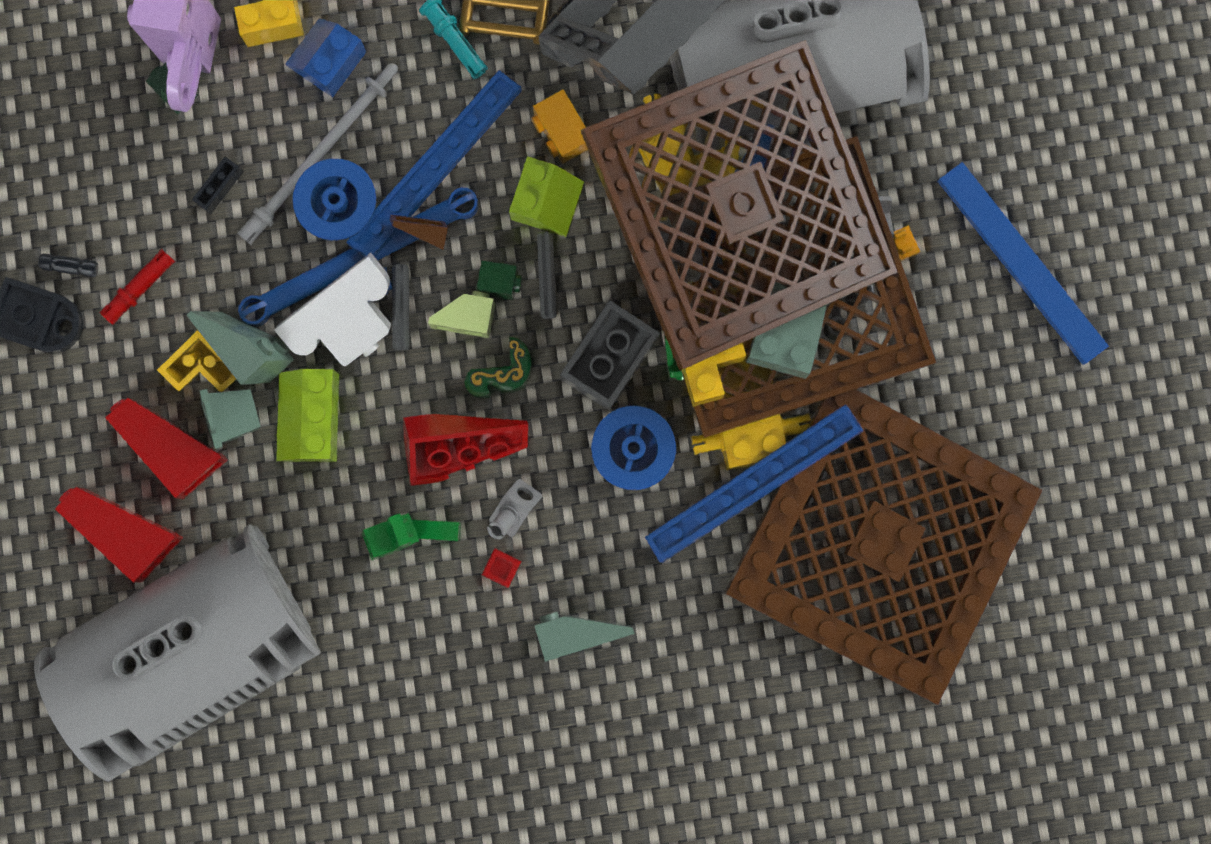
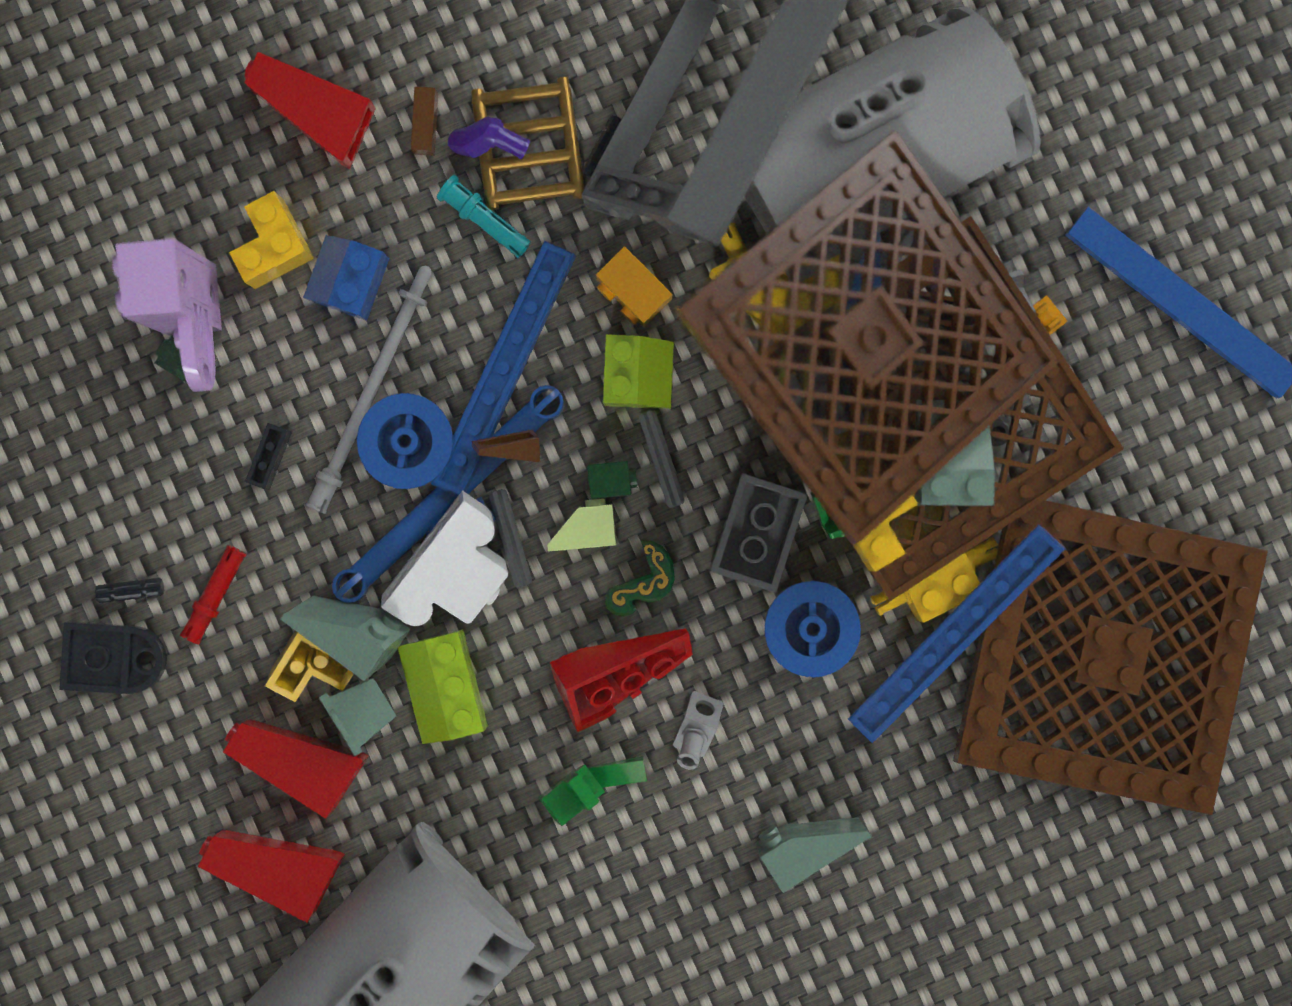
camera: 10 degrees left, 5 degrees up
red tile [482,548,522,588] -> none

